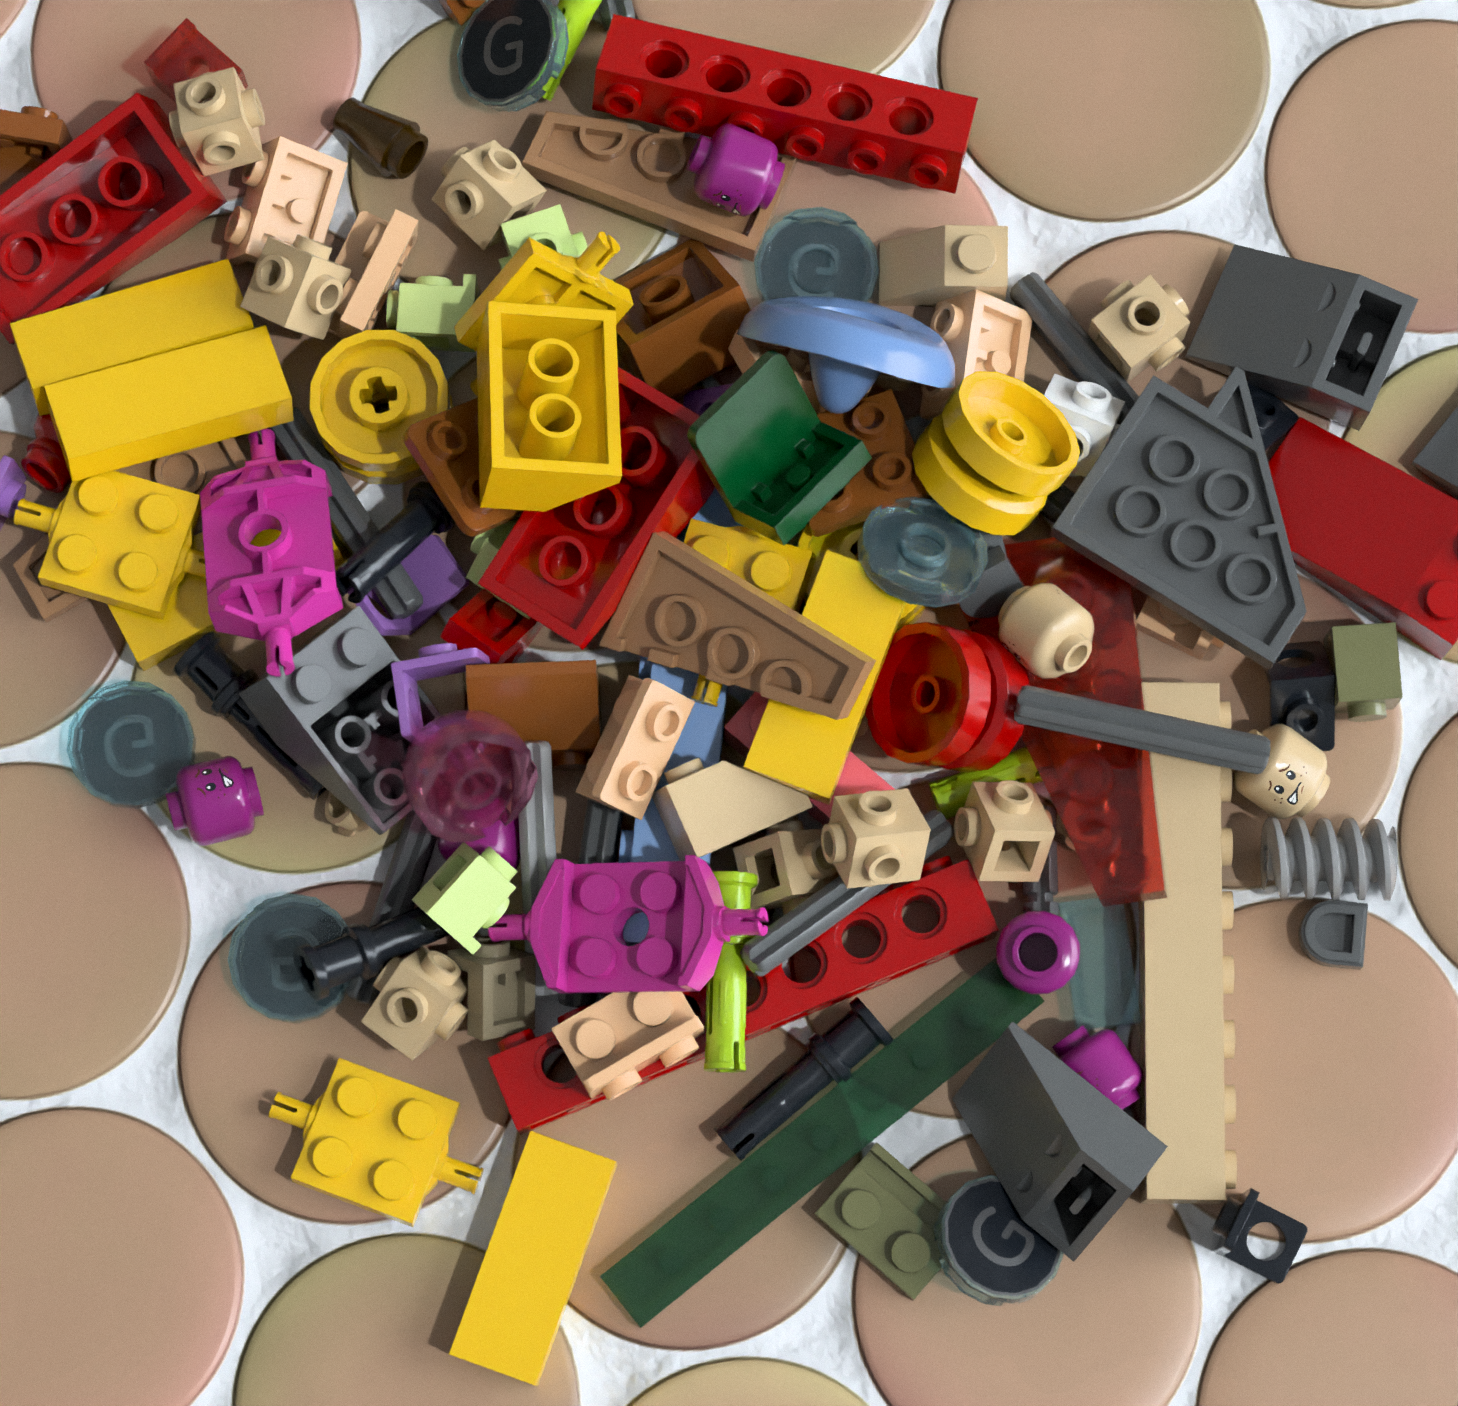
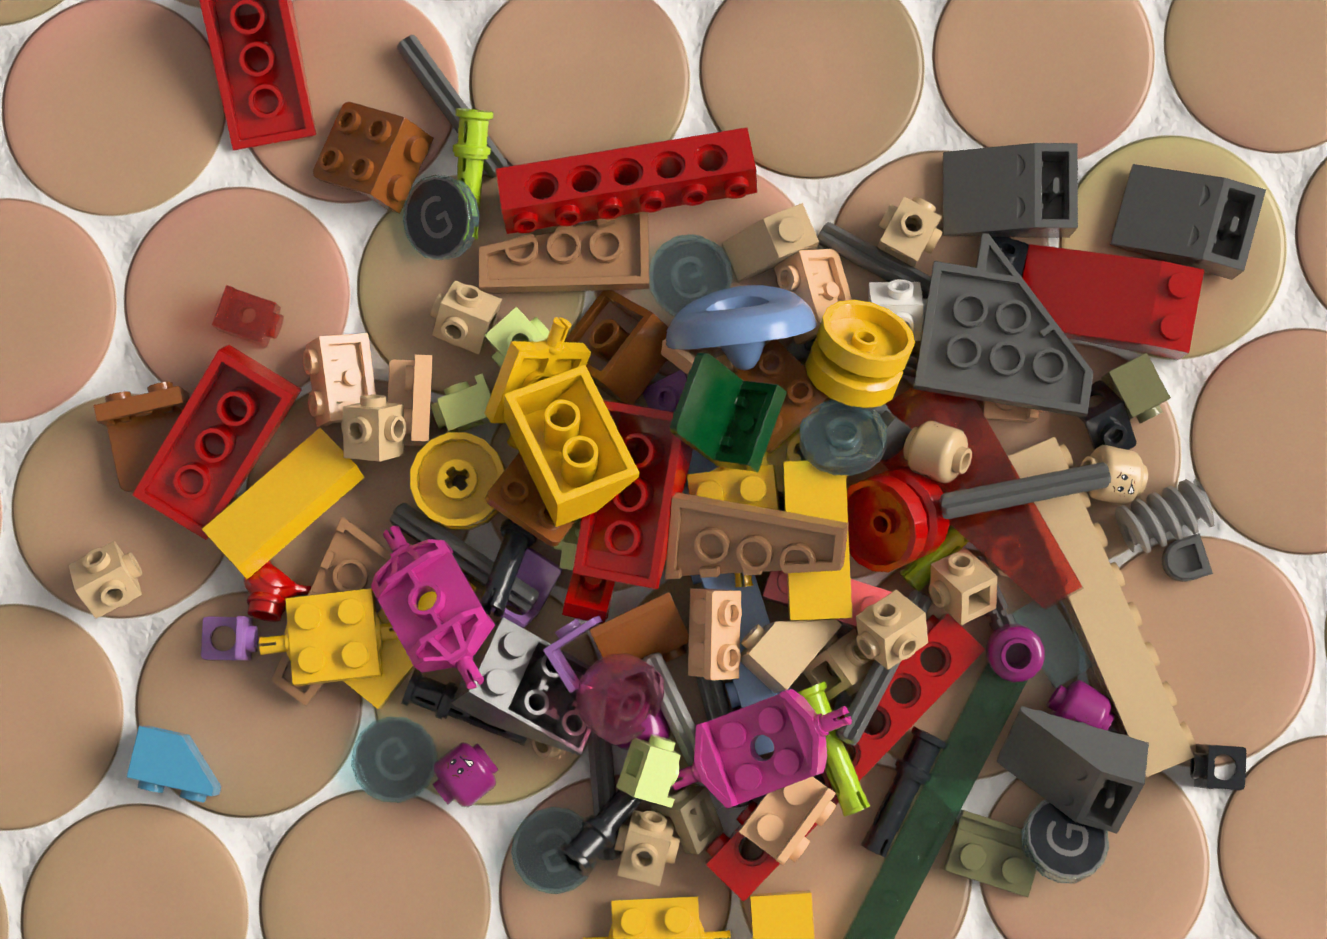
camera: 25 degrees left, 5 degrees up
yellow piece [44,325,294,482] -> none
tan brick [169,67,265,176] -> none
dark brown cone [333,97,428,179] -> none
magenta head [686,123,785,217] -> none

